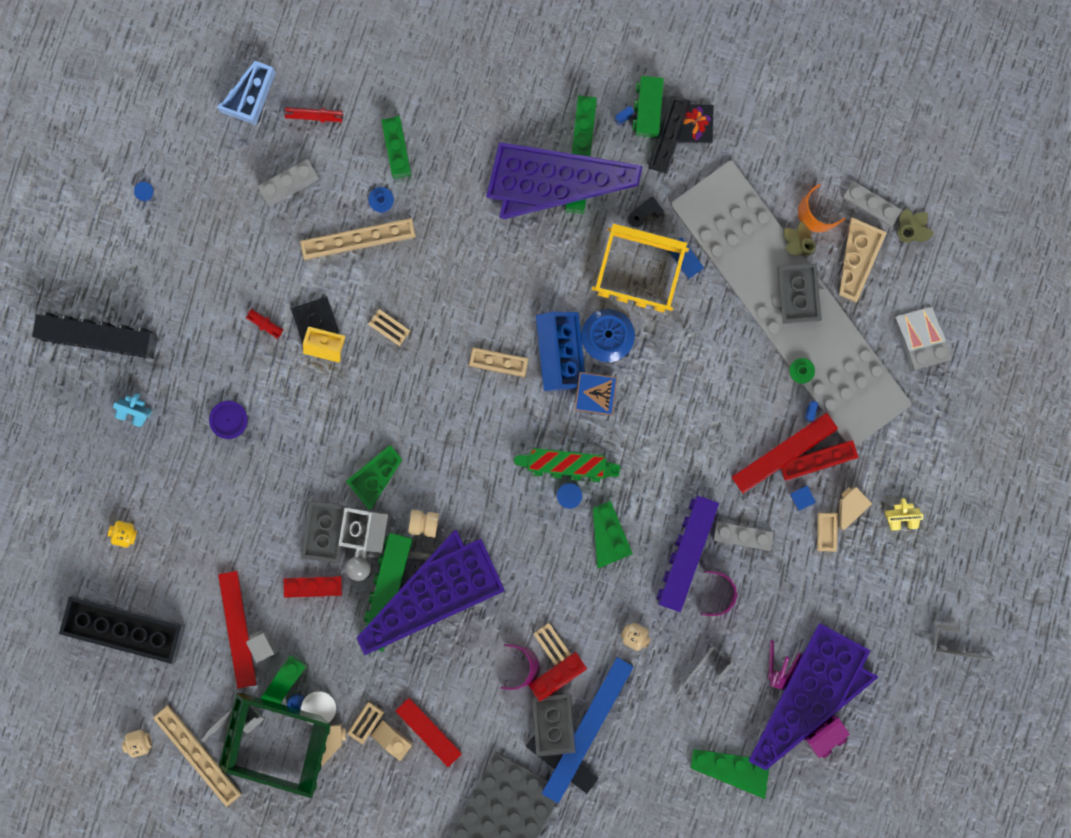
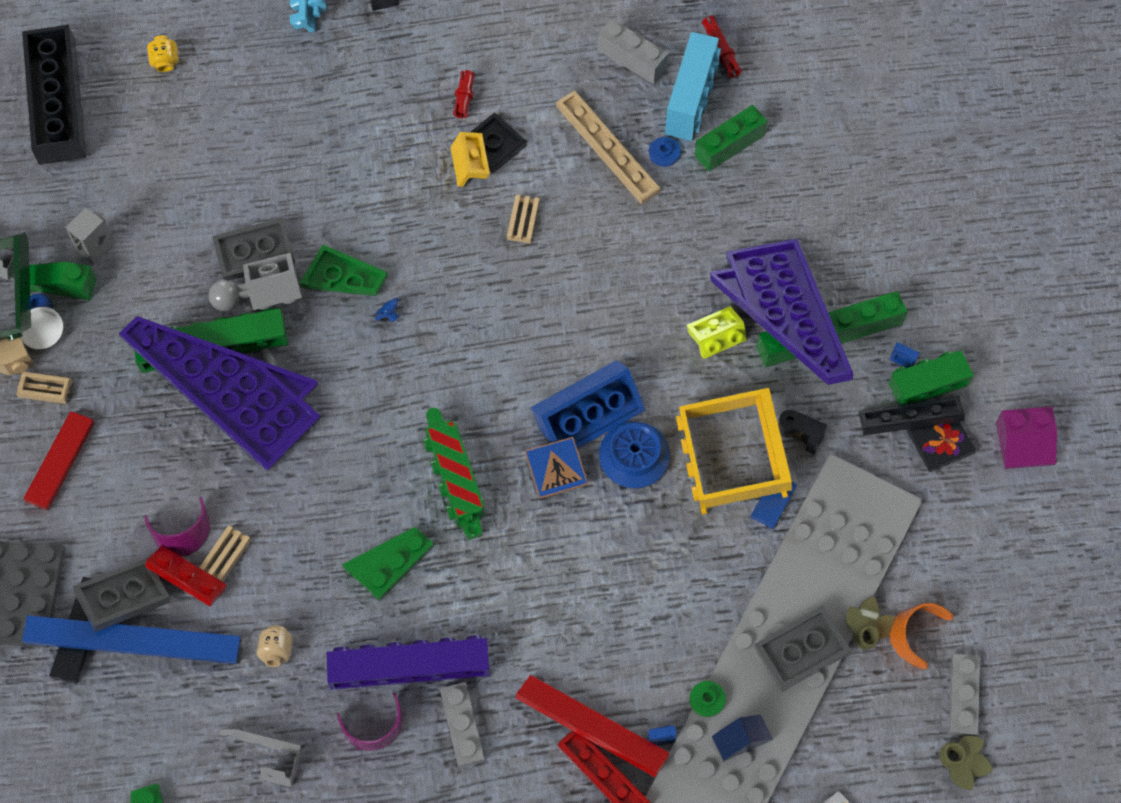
camera: 65 degrees right, 20 degrees down
dark purple piece [209,401,248,439] -> none
red tile [218,571,257,689] -> none
red plate [283,576,342,598] -> none
tan slope [371,720,413,761] -> none
tan wheel [409,510,439,538] -> none
tan tile [469,347,529,378] -> none
blue piece [557,483,582,509] -> none
blue tile [790,485,816,511] -> none
tan wing [839,217,887,303] -> none
none -> blue plant [374,297,399,322]
none -> medium azure brick [665,32,721,141]
none -> neon yellow bracket [687,306,747,359]
none -> dark blue slope [712,715,773,762]
none -> magenta slope [996,407,1057,469]

